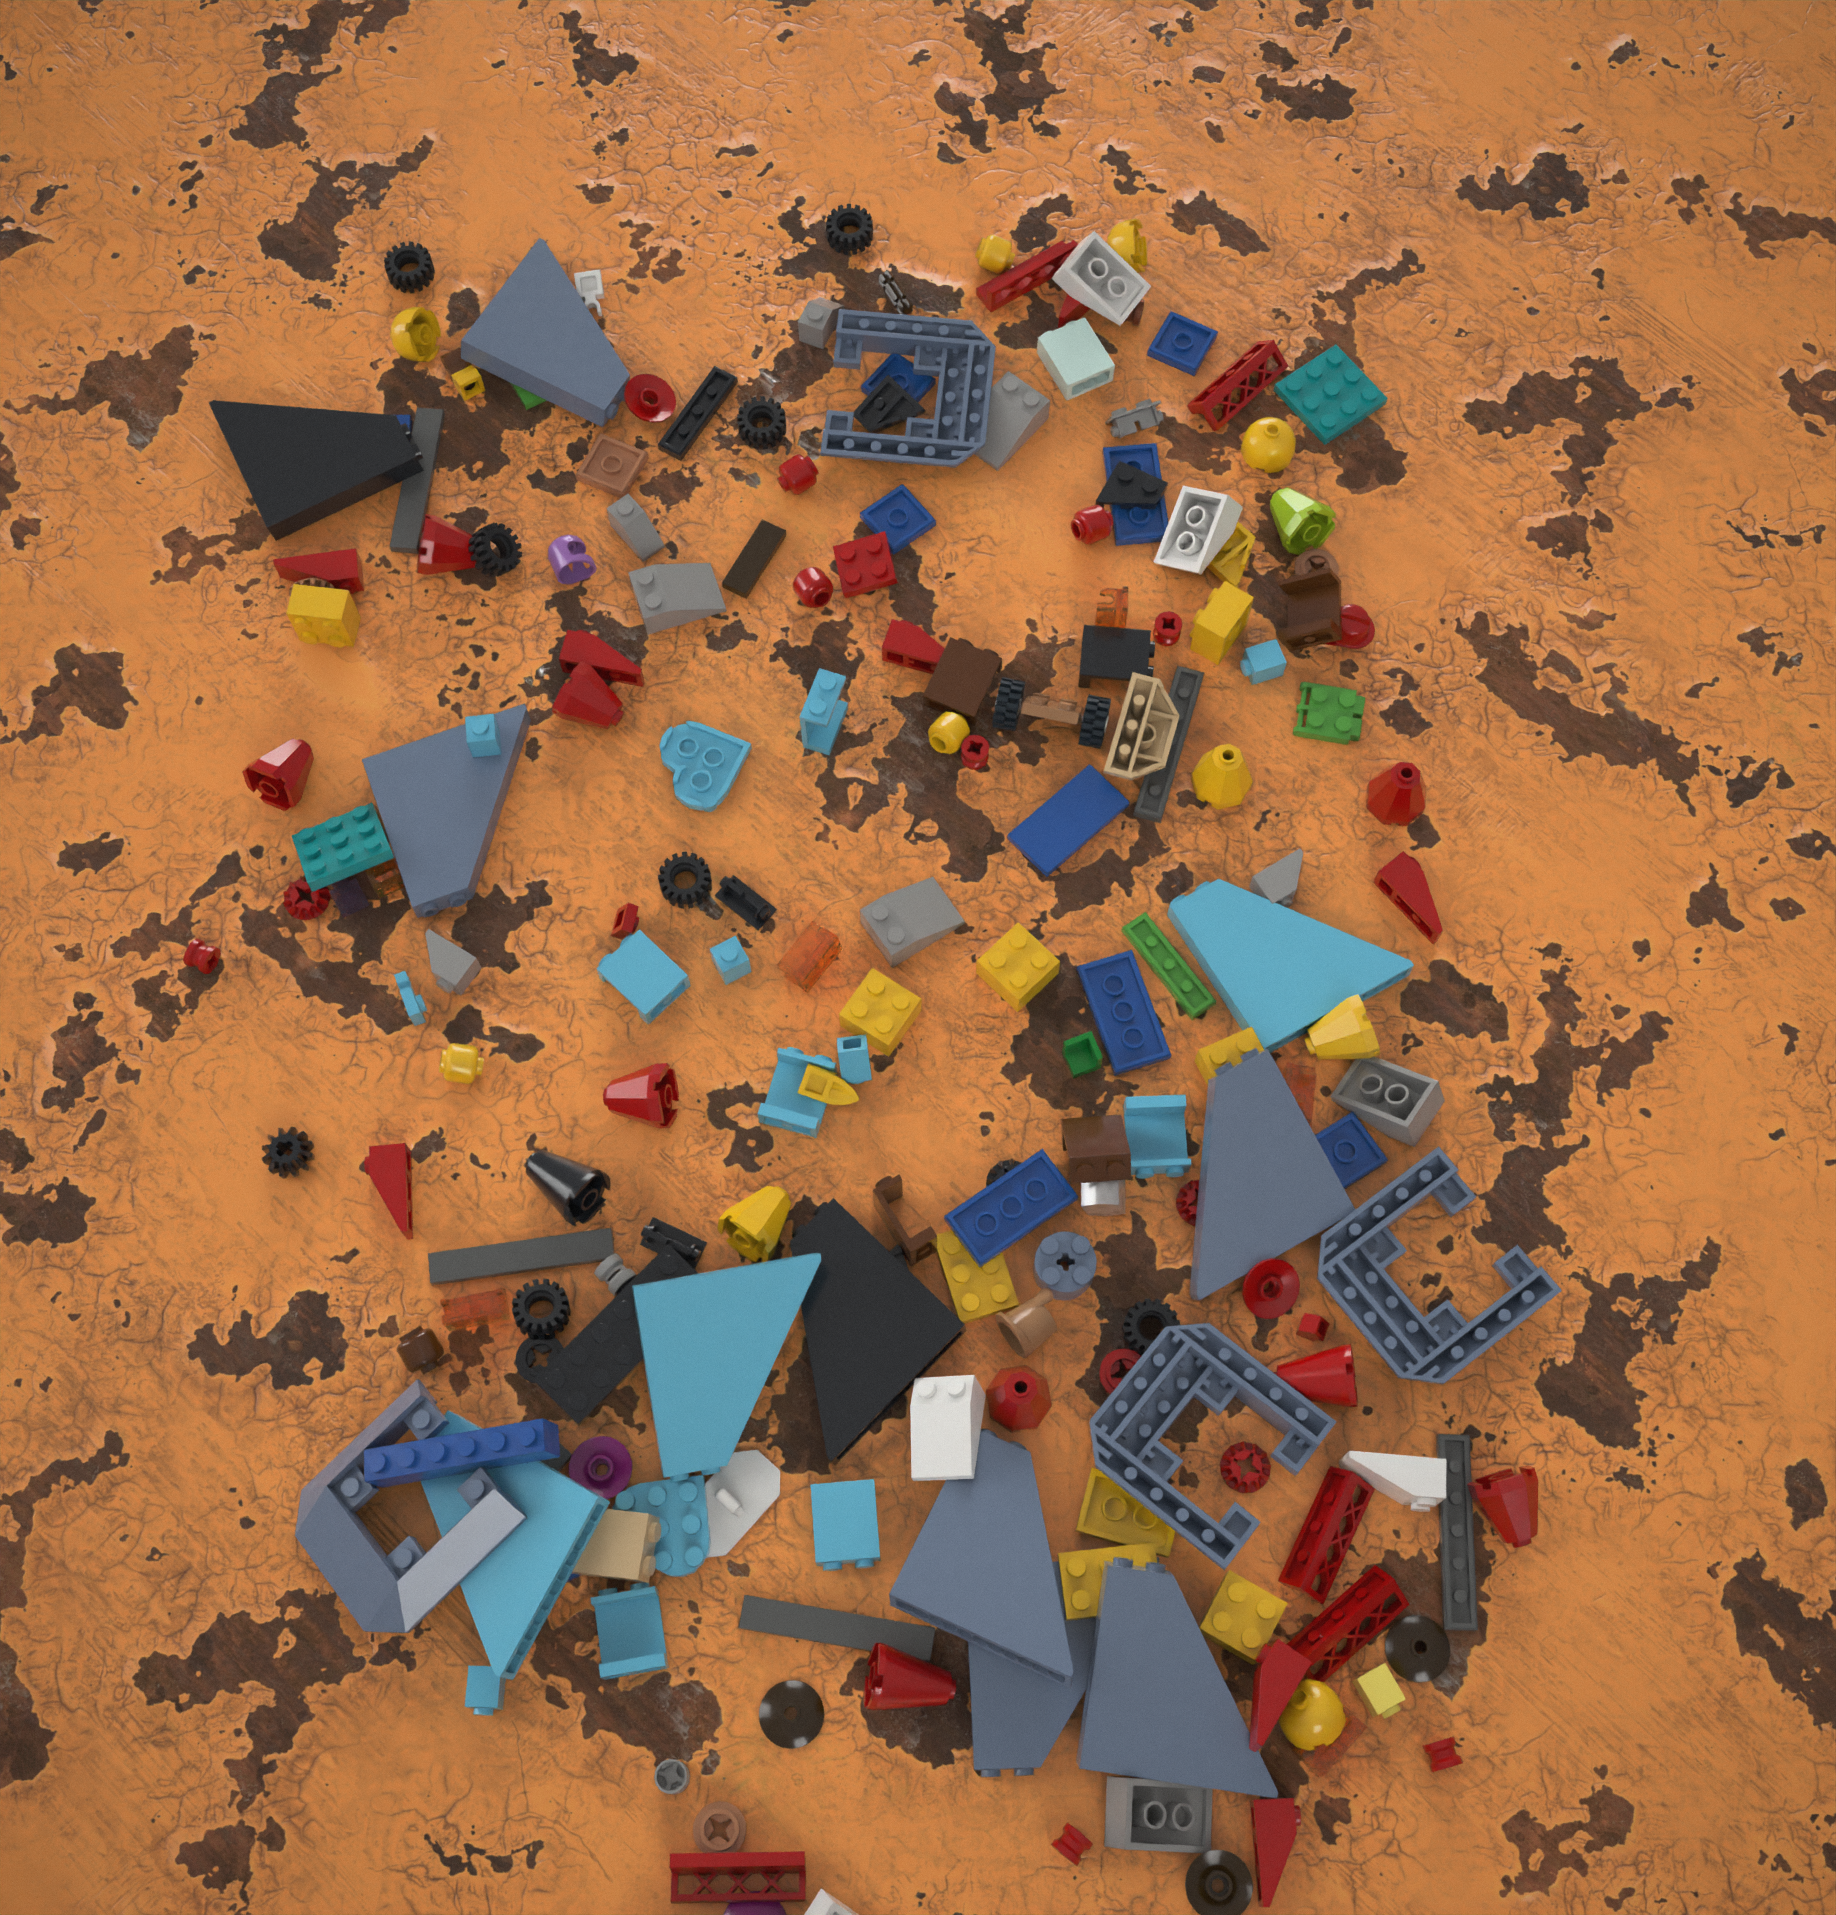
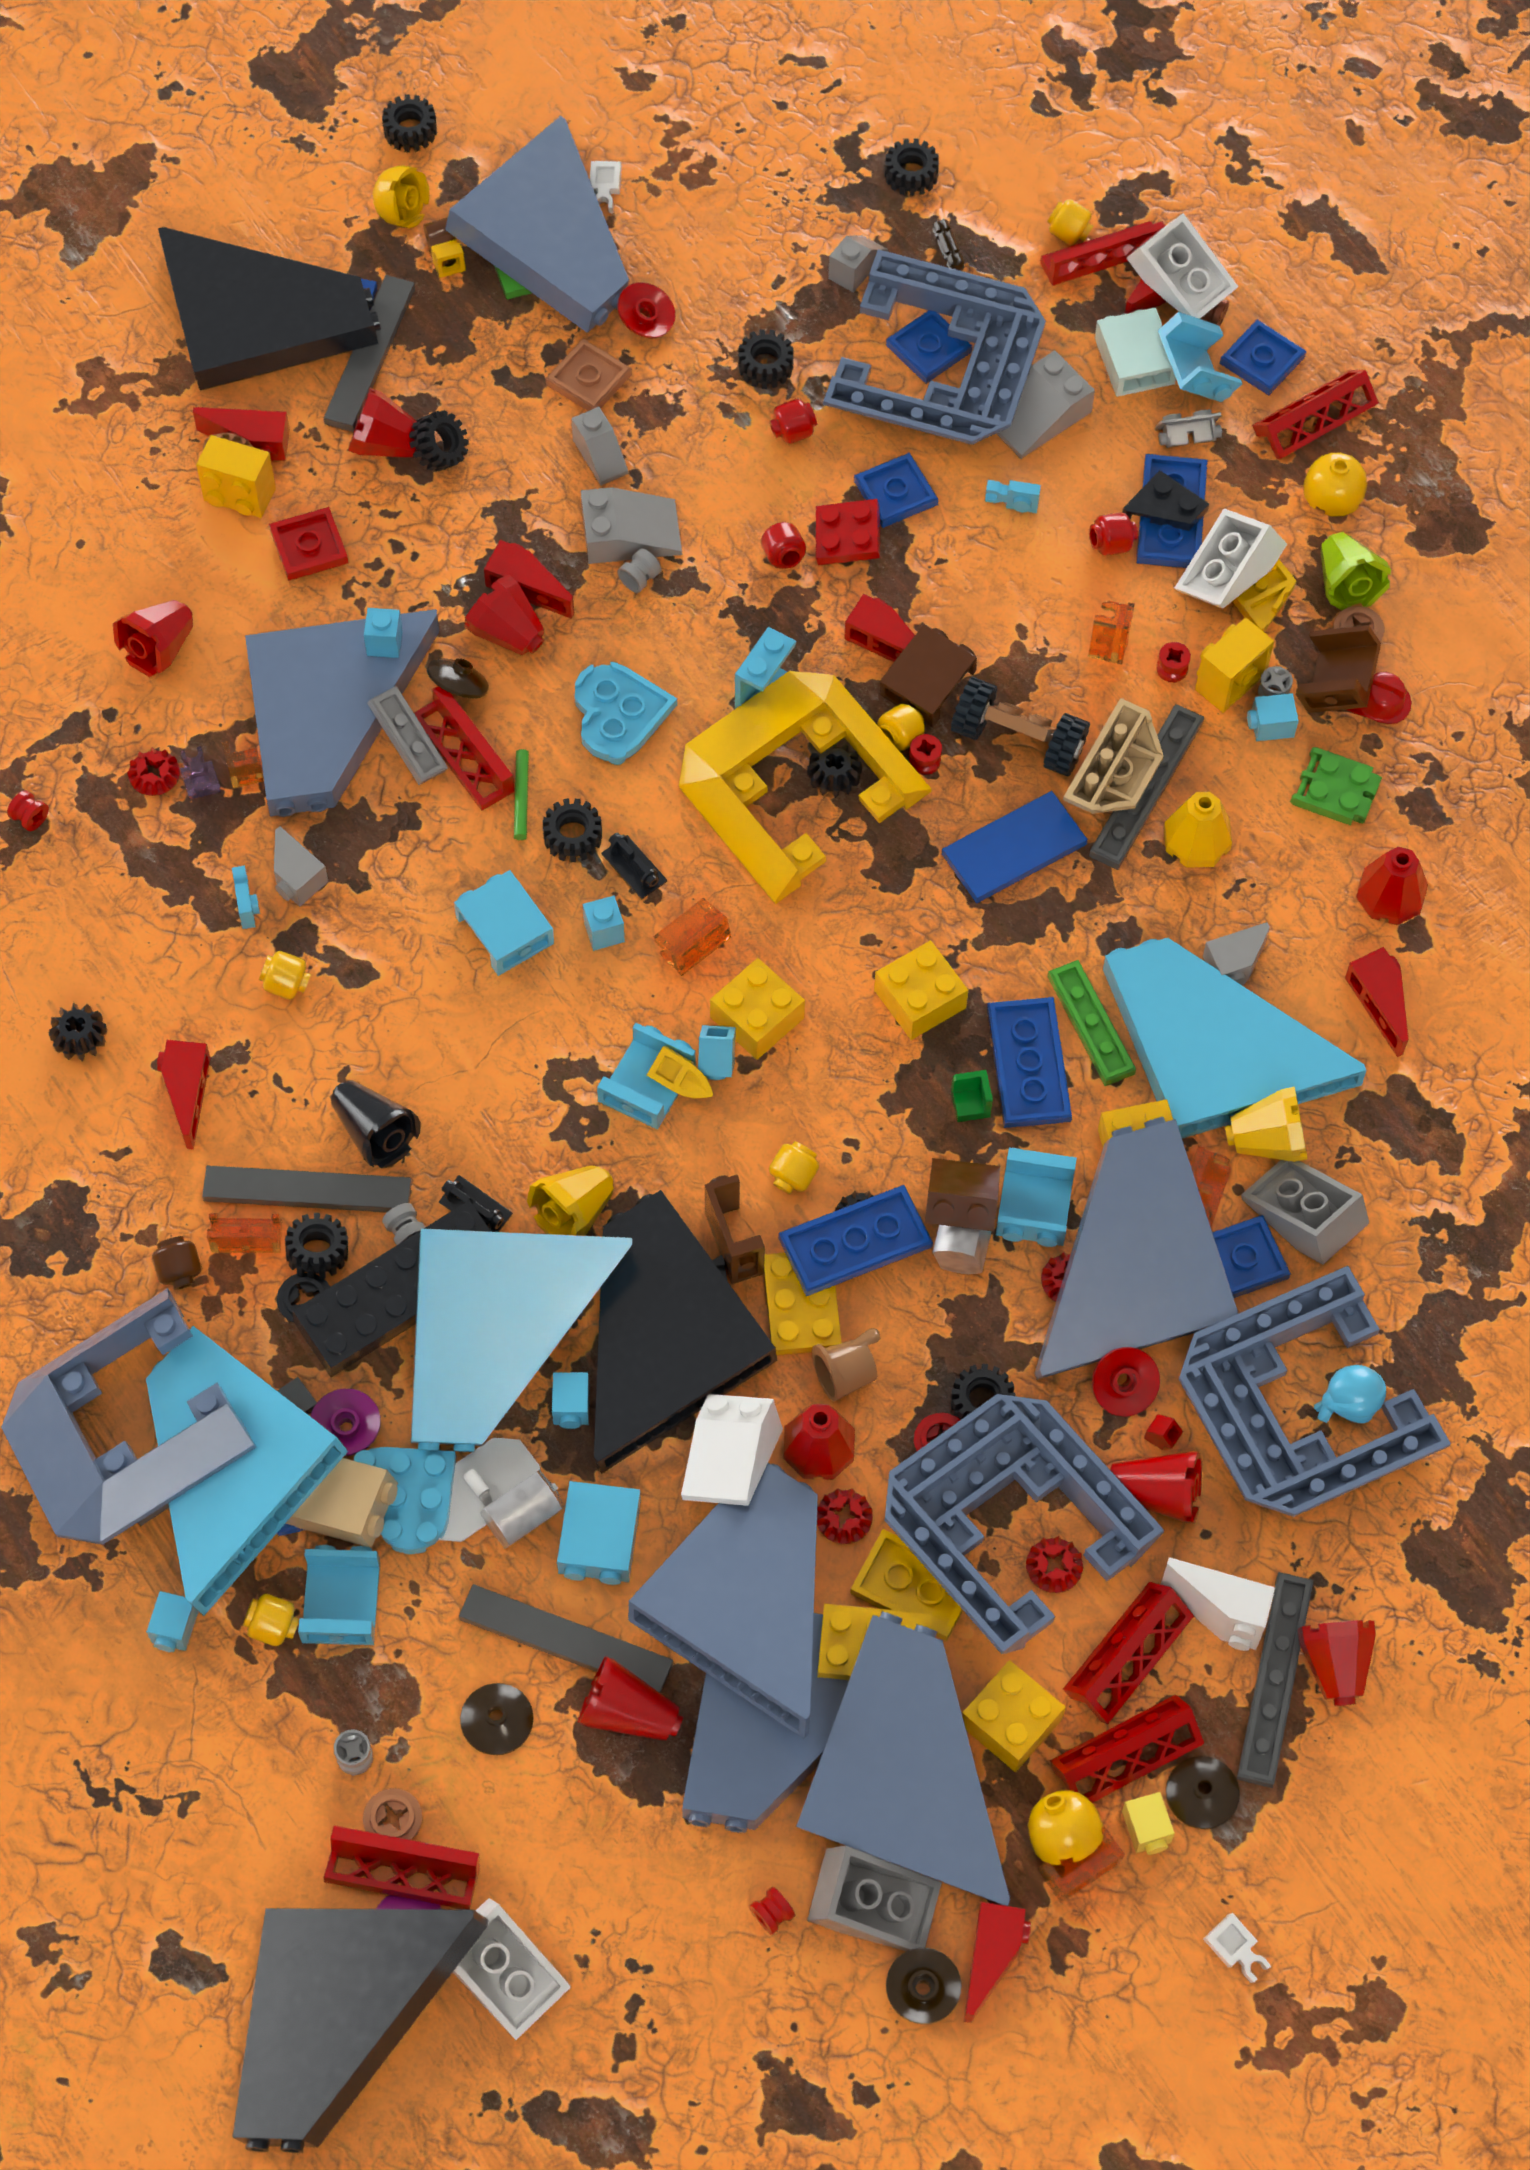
camera: 10 degrees right, 5 degrees down
teal plate [292,803,394,892] -> none
blue brick [364,1418,560,1488] -> none
medium lavender helmet [548,535,597,585] -> none
red cone [603,1063,679,1129] -> none
red plate [611,902,639,940] -> none
black tile [658,366,738,461] -> none
dark brown tile [722,519,786,599] -> none
black wing [854,375,926,433] -> none
light grey slope [860,877,965,968] -> none
sand blue brick [1033,1231,1097,1301] -> none
black panel [1078,625,1155,688] -> none
yellow cylinder [1106,219,1147,273] -> none
red slope [1249,1639,1311,1752] -> none
teal plate [1273,344,1388,445] -> none
red wheel [1423,1737,1463,1773] -> none
none -> yellow head [243,1594,299,1647]
none -> red plate [269,507,349,581]
none -> light grey tile [367,686,448,785]
none -> red fence [414,686,515,811]
none -> dark brown dish [427,658,489,698]
none -> flat silver piece [480,1470,565,1549]
none -> bright green bar [514,749,529,840]
none -> medium azure brick [552,1372,589,1429]
none -> light grey wheel [617,548,662,593]
none -> yellow slope [679,671,932,904]
none -> yellow head [769,1141,819,1194]
none -> black gear [807,743,862,798]
none -> red gear [817,1488,873,1544]
none -> medium azure plate [985,480,1041,513]
none -> medium azure panel [1158,312,1243,402]
none -> white plate [1203,1913,1271,1983]
none -> light grey wheel [1258,666,1293,697]
none -> medium azure hat [1314,1365,1387,1423]

